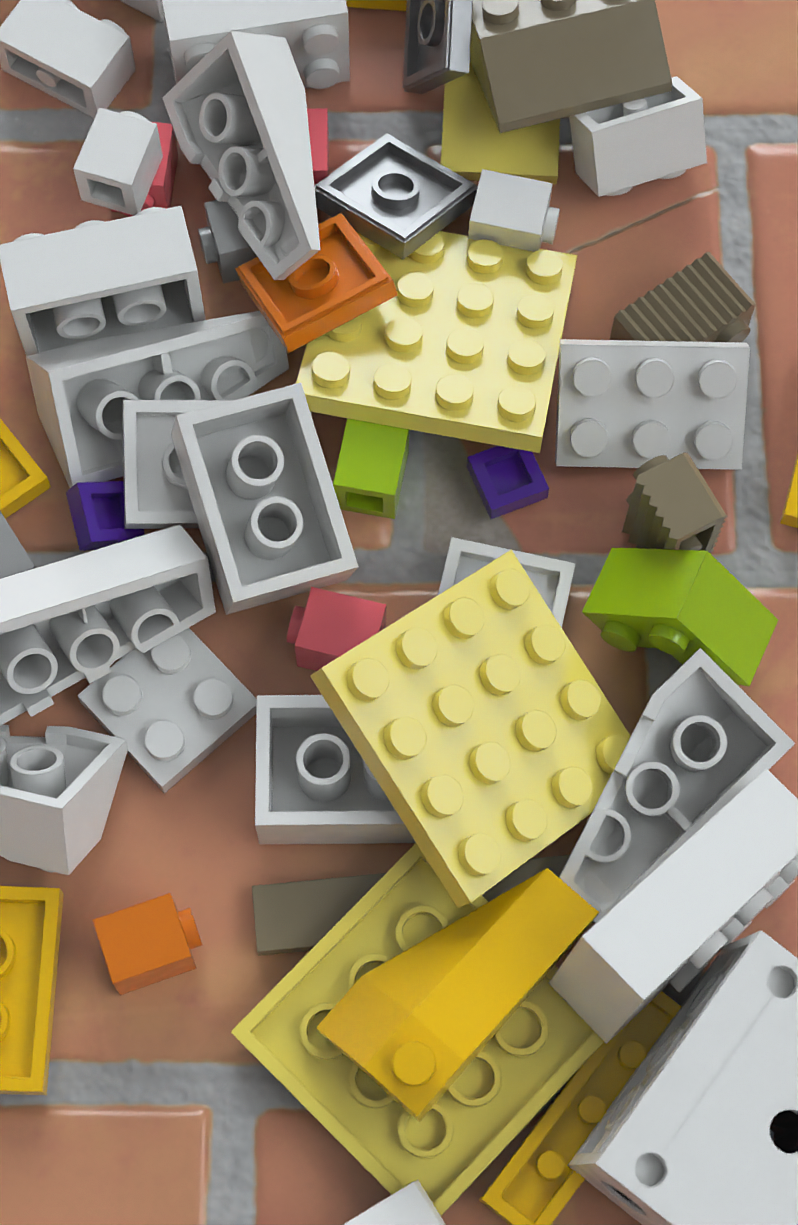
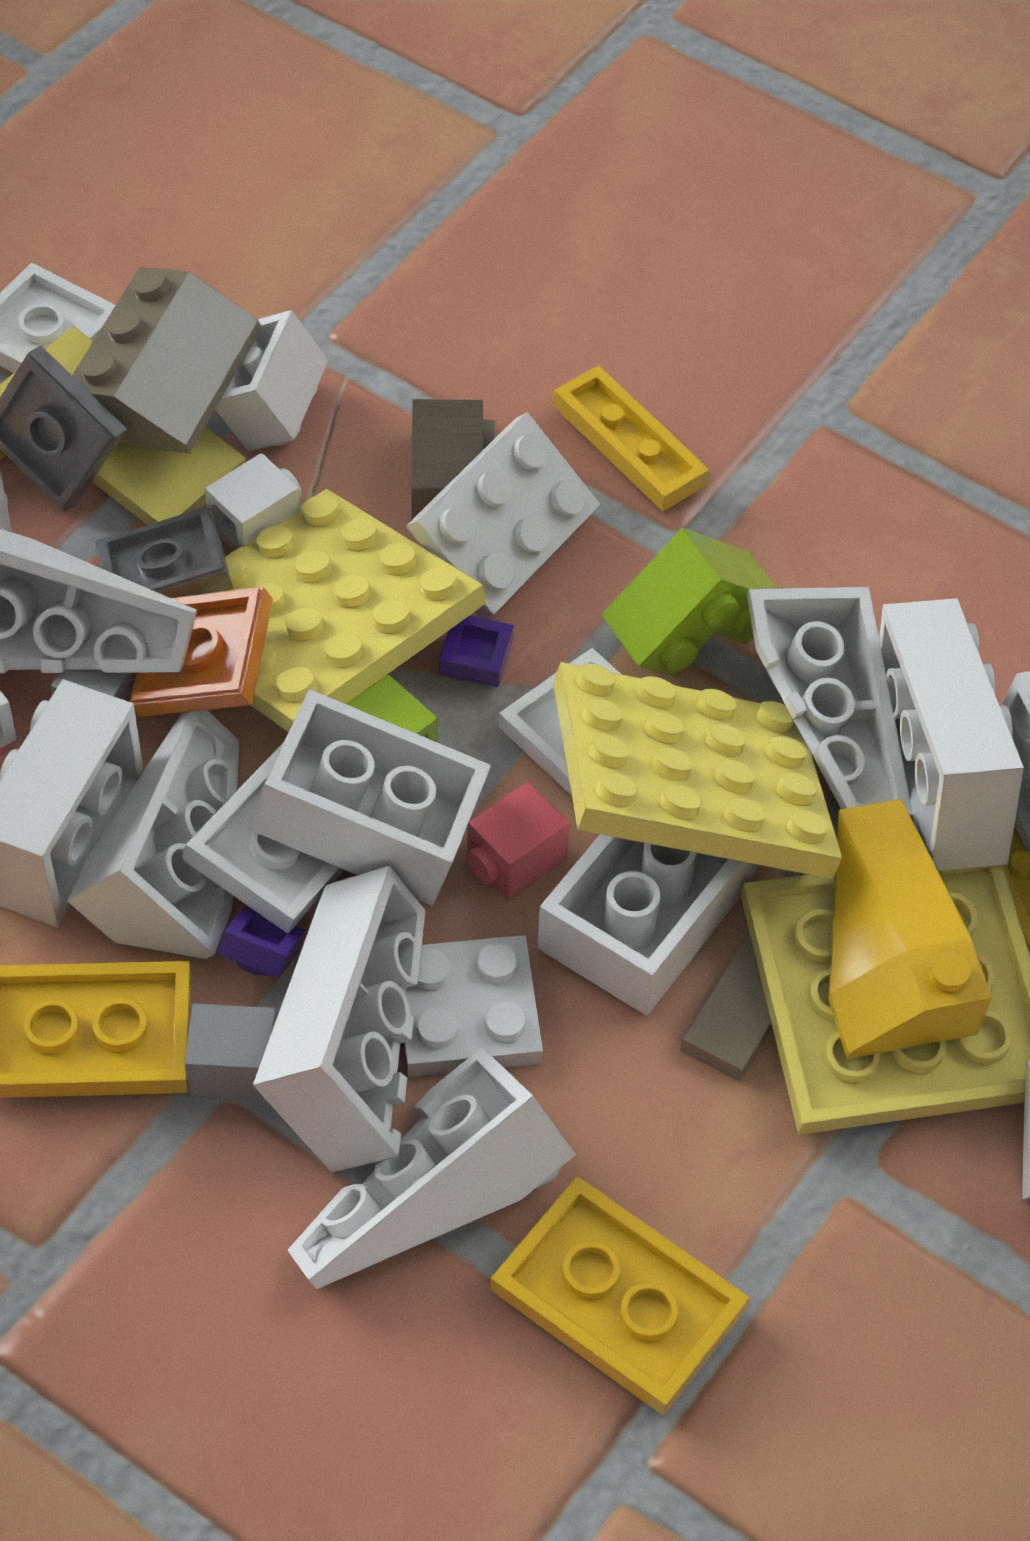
camera: 55 degrees left, 15 degrees down
orange brick [93,893,203,995] -> none
dark tan brick [622,453,727,553] -> none

